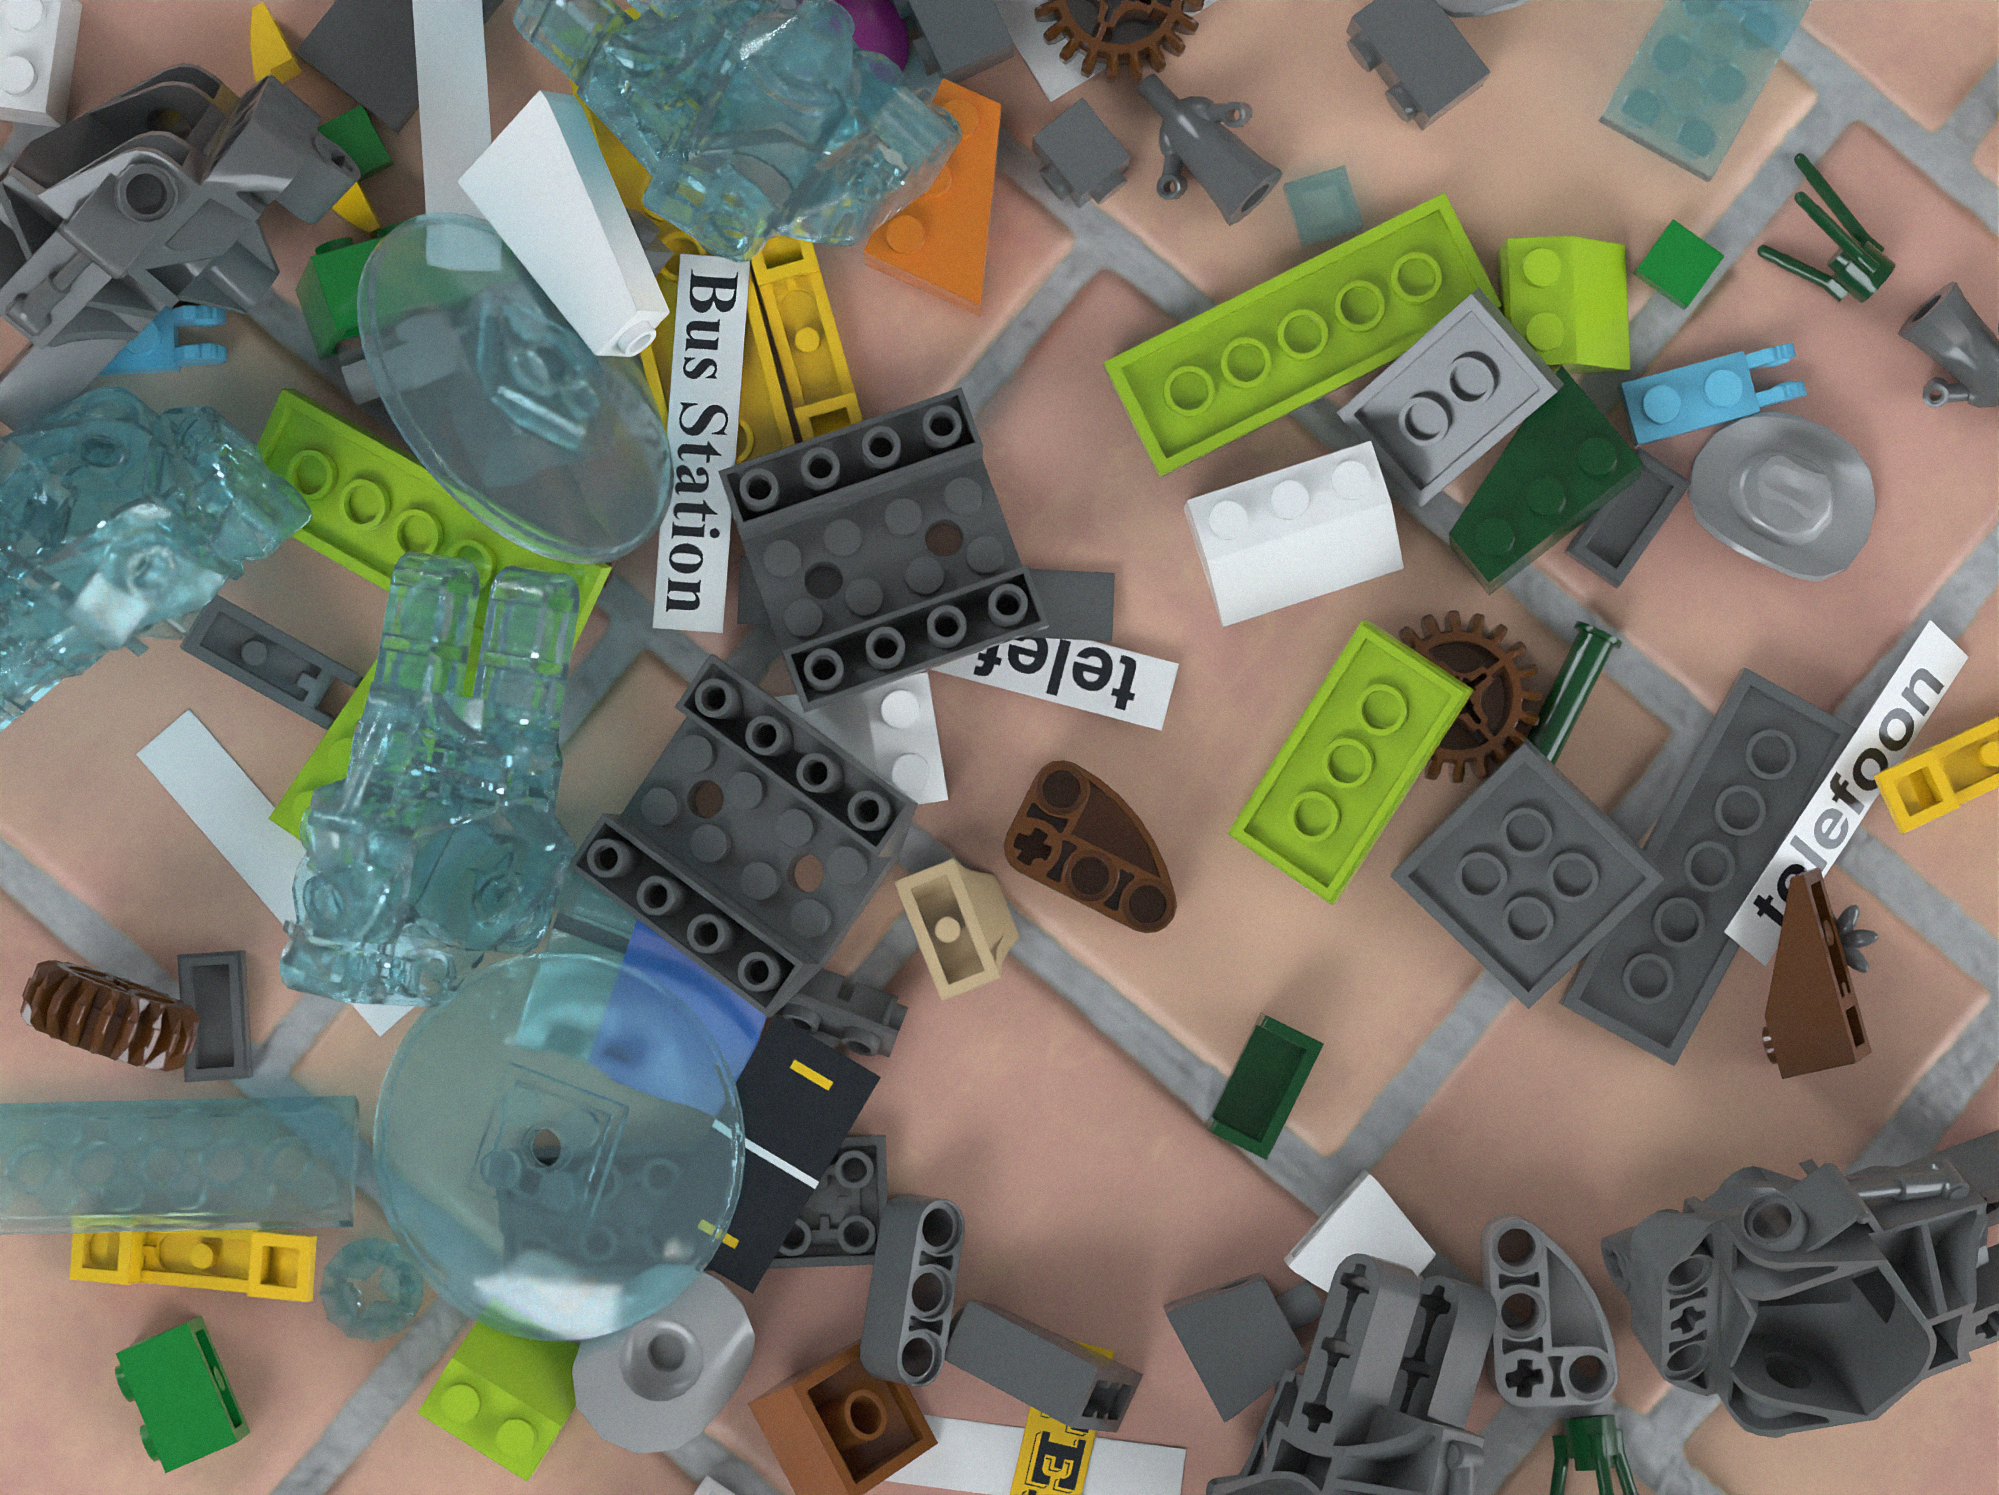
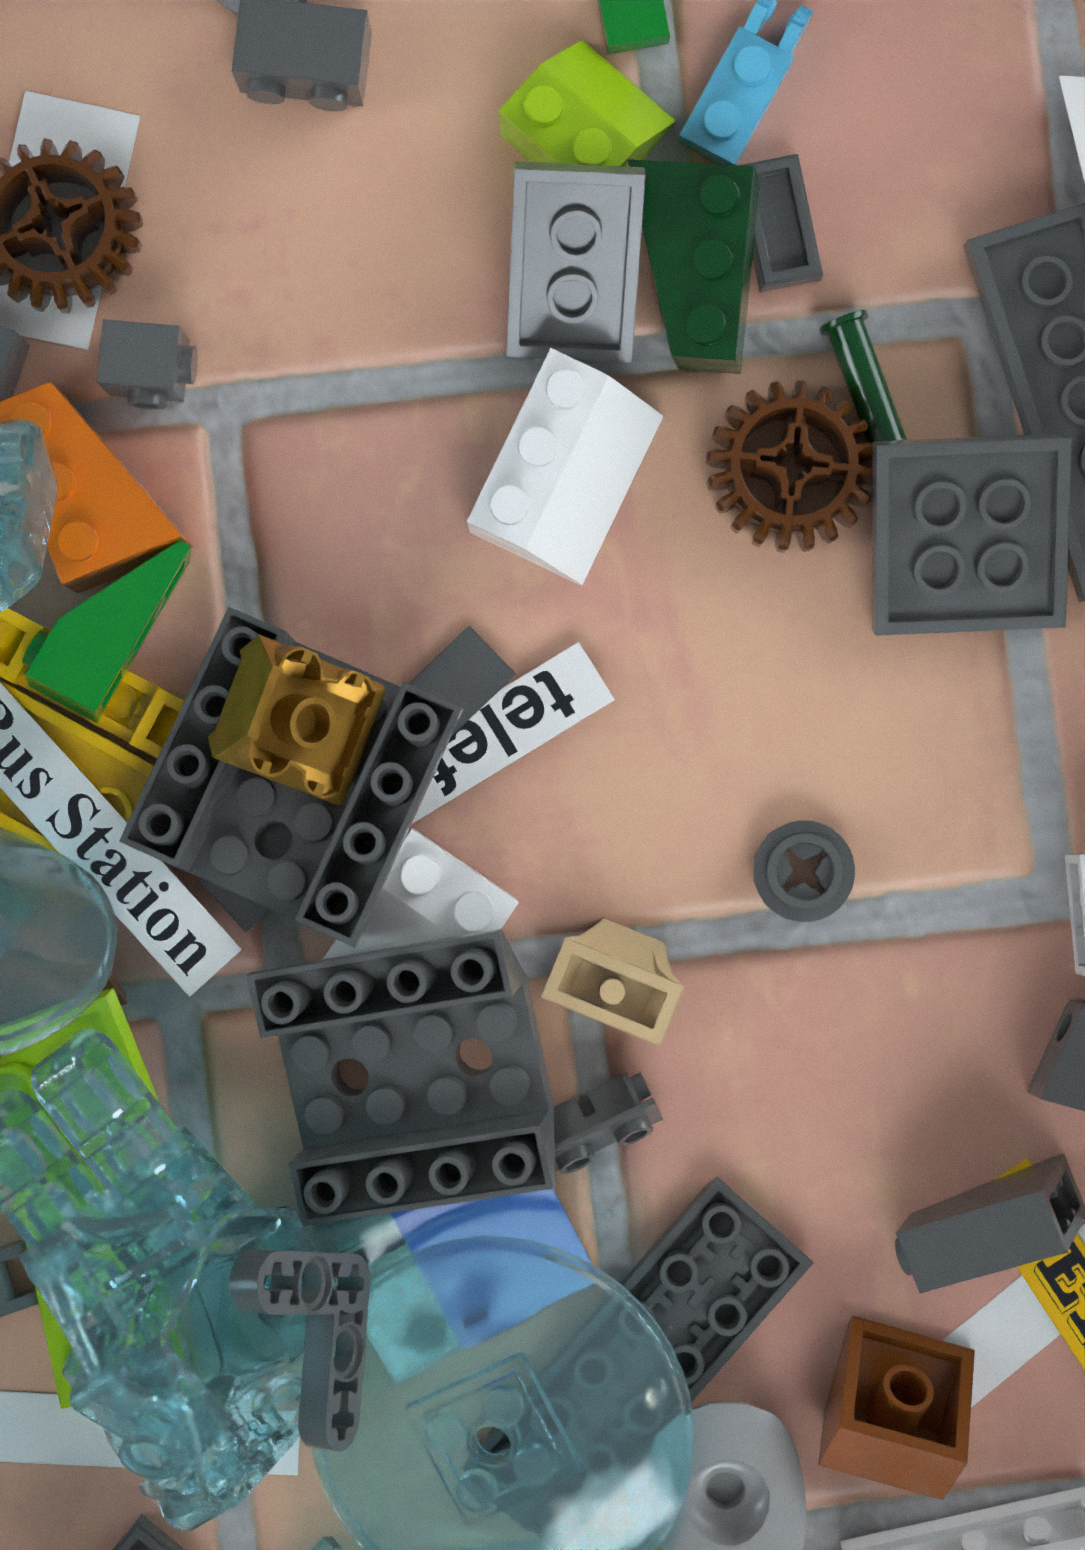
camera: 45 degrees left, 0 degrees up
black sticker [648,1015,881,1294] -> none
dark grey beam [860,1194,965,1387] -> none
reddish brown beam [1004,760,1177,933] -> none
lime plate [1103,192,1502,478] -> none
dark grey piece [1136,73,1283,226] -> none
dark green panel [1204,1012,1324,1160] -> none
lime tile [1227,619,1474,905] -> none
clear light blue tile [1283,165,1364,248] -> none
light grey hat [1687,411,1876,582] -> none
none -> green slope [22,540,191,723]
none -> pearl gold slope [208,635,385,805]
none -> dark grey beam [229,1249,370,1452]
none -> dark grey gear [753,821,855,922]

